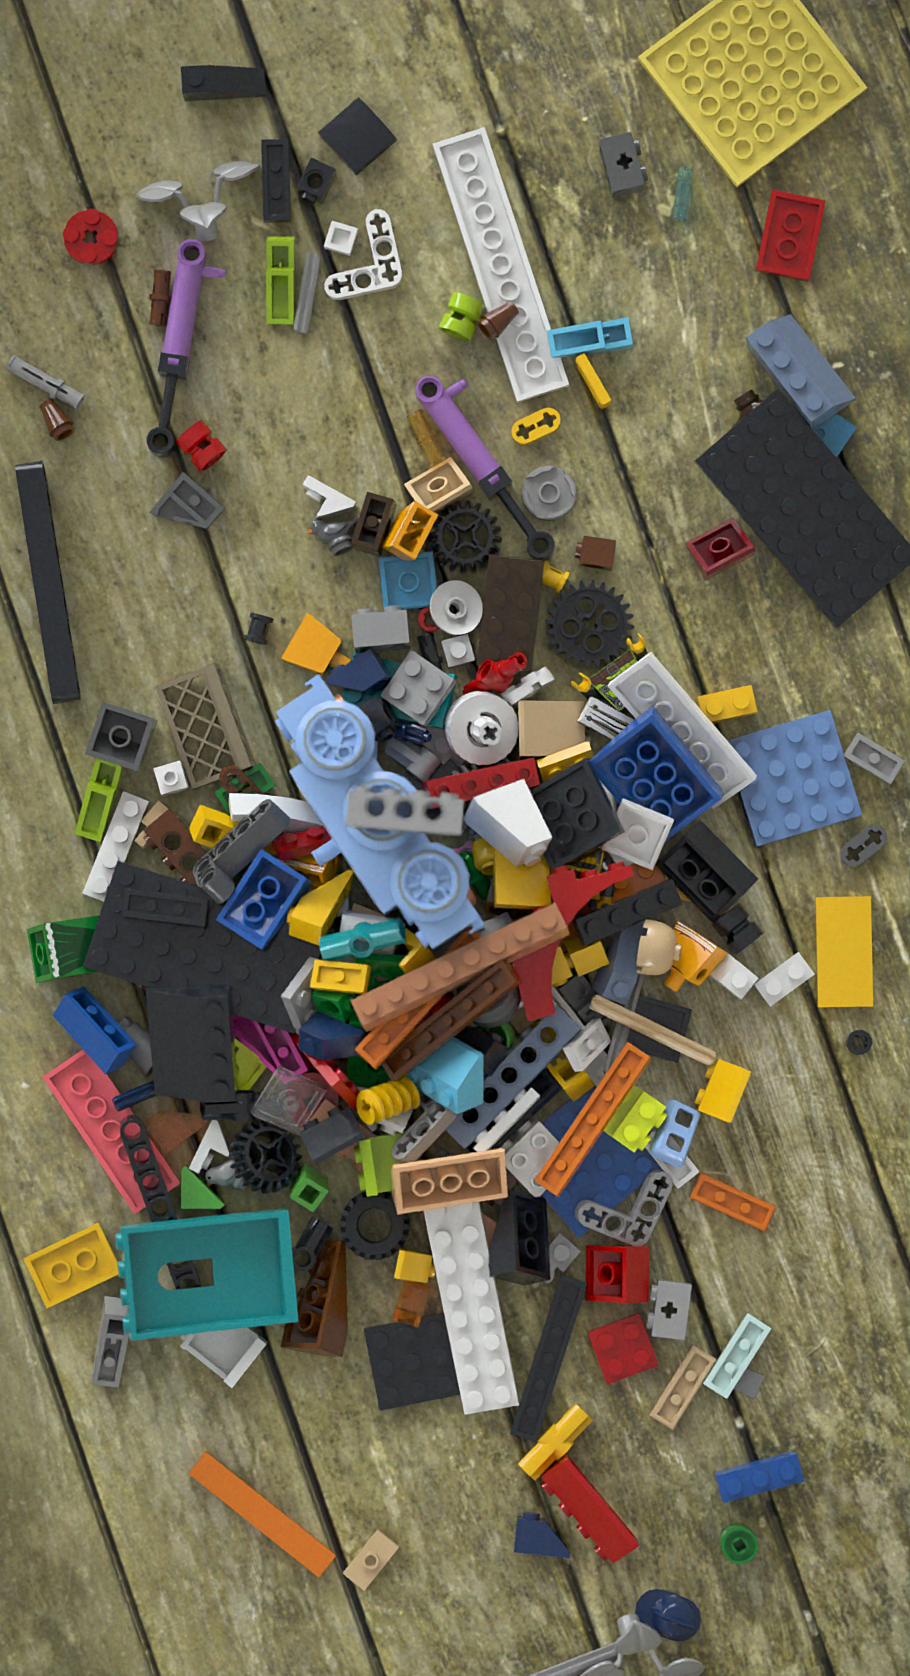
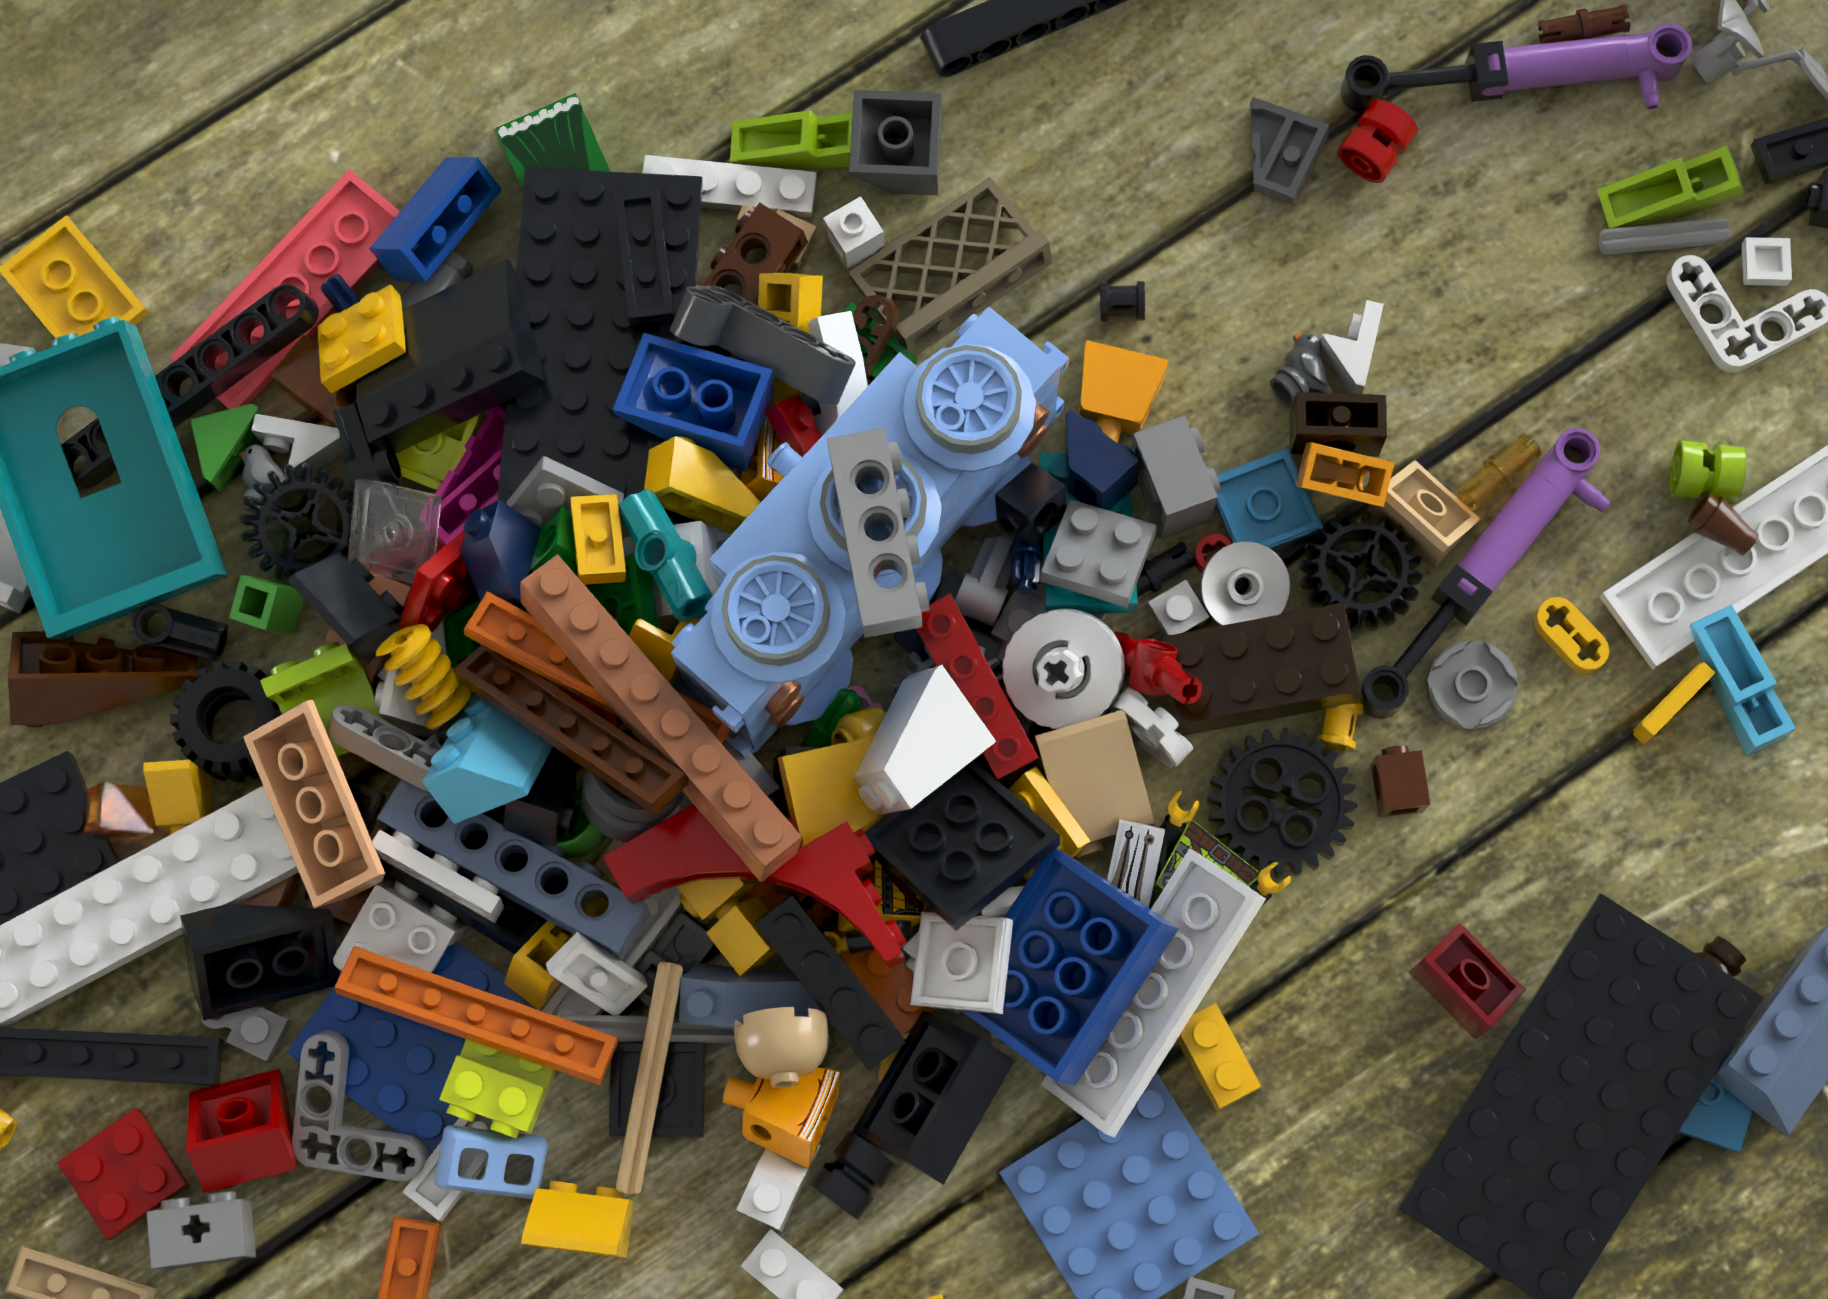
camera: 75 degrees right, 10 degrees down
none -> yellow plate [317,284,406,394]

